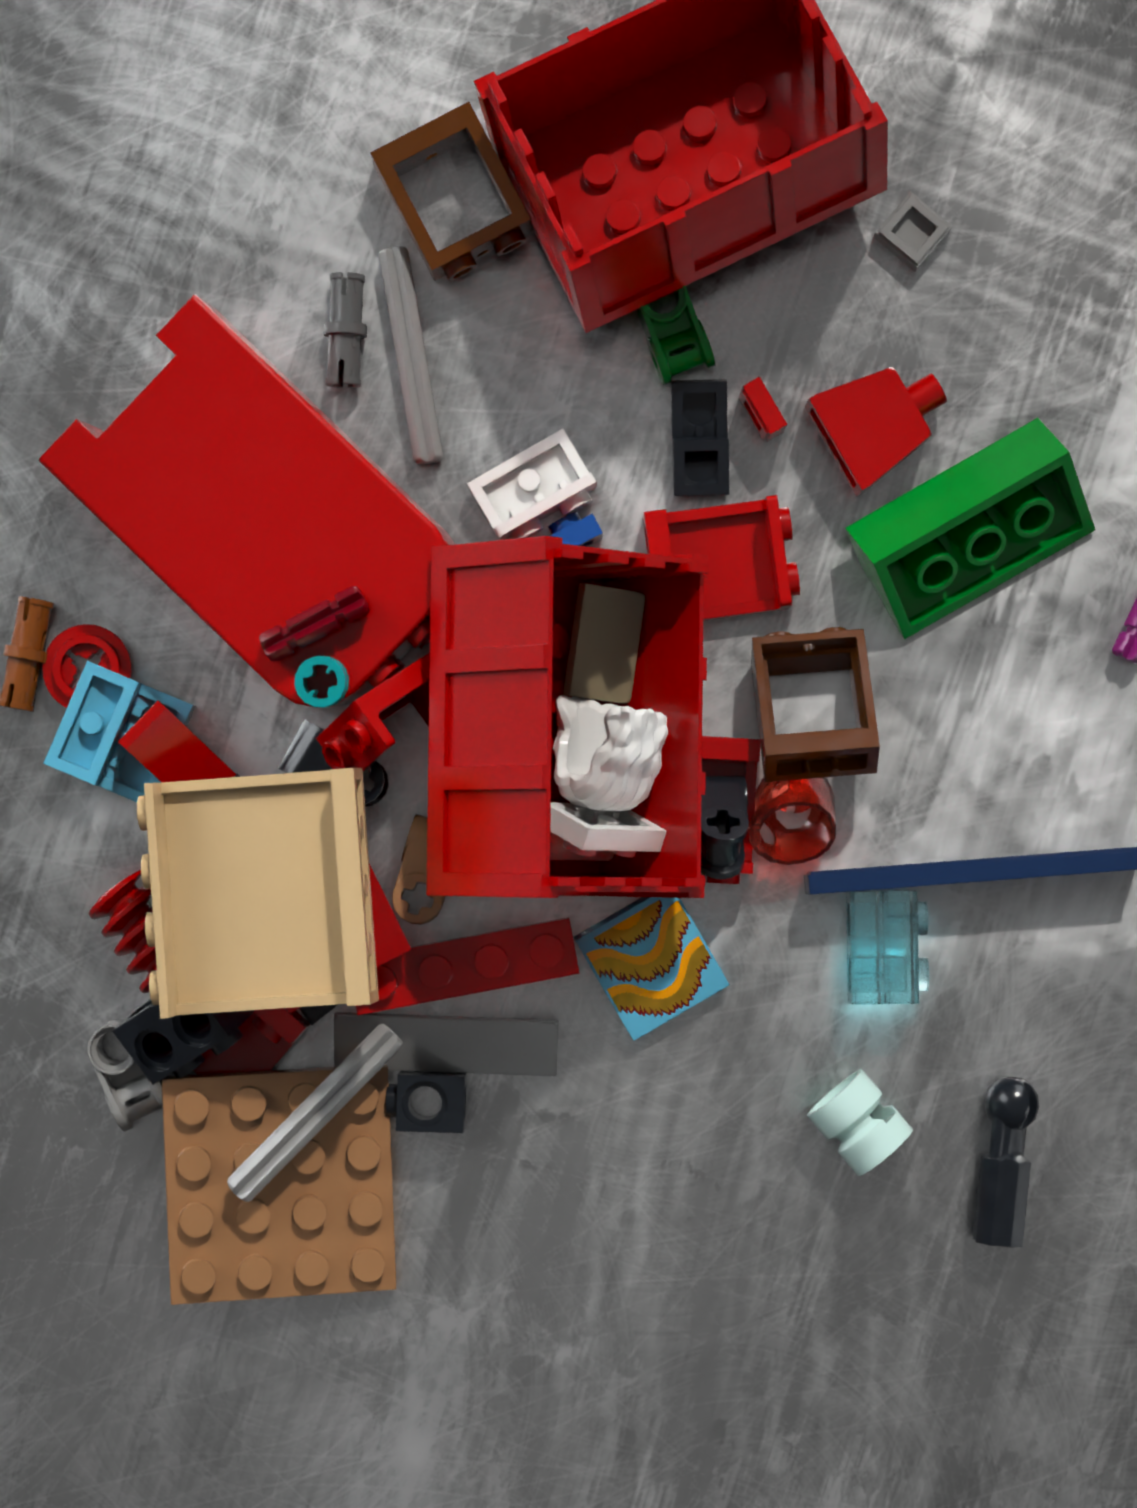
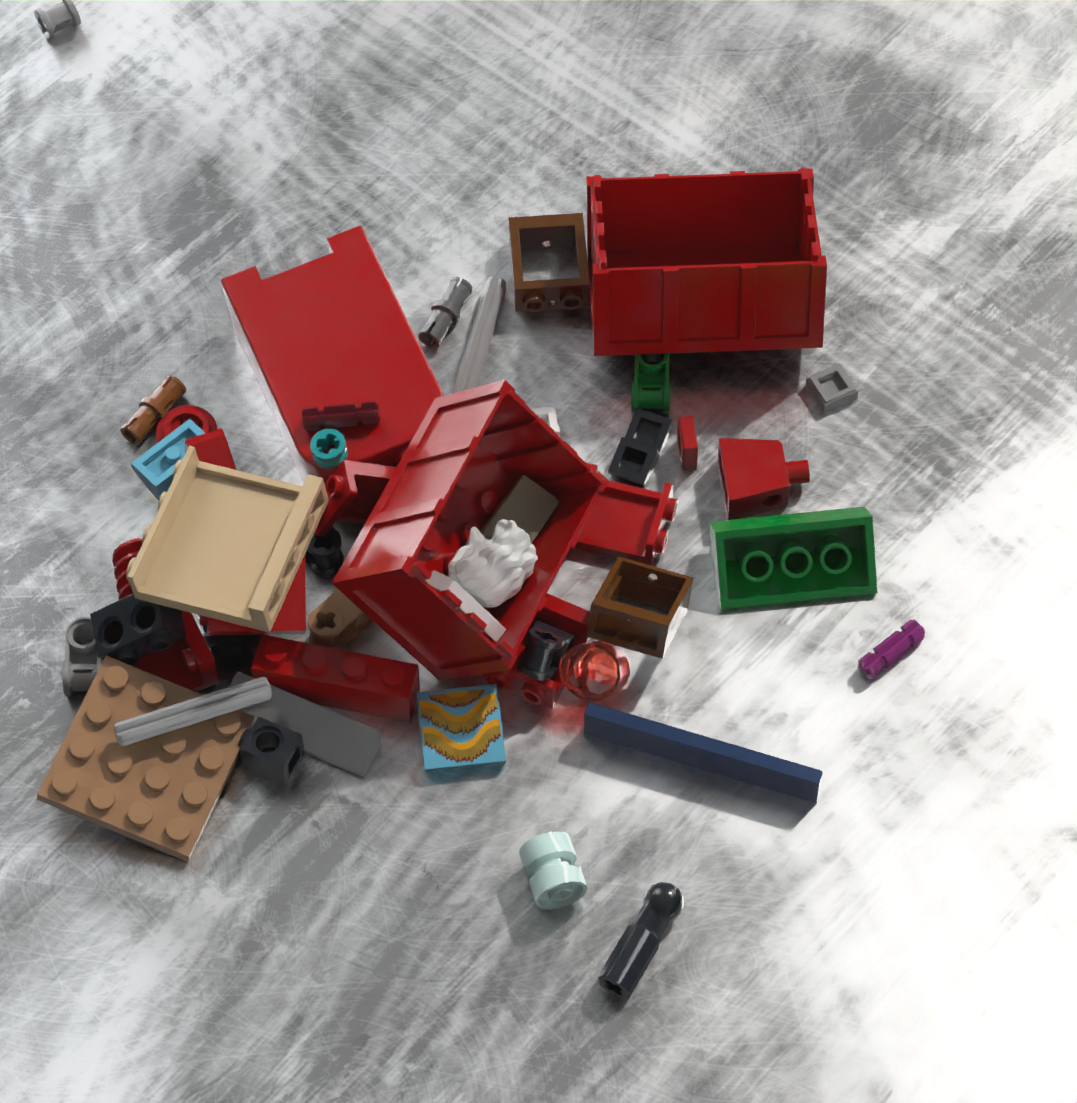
camera: 25 degrees right, 30 degrees down
clear light blue brick [846,890,929,1005] -> none

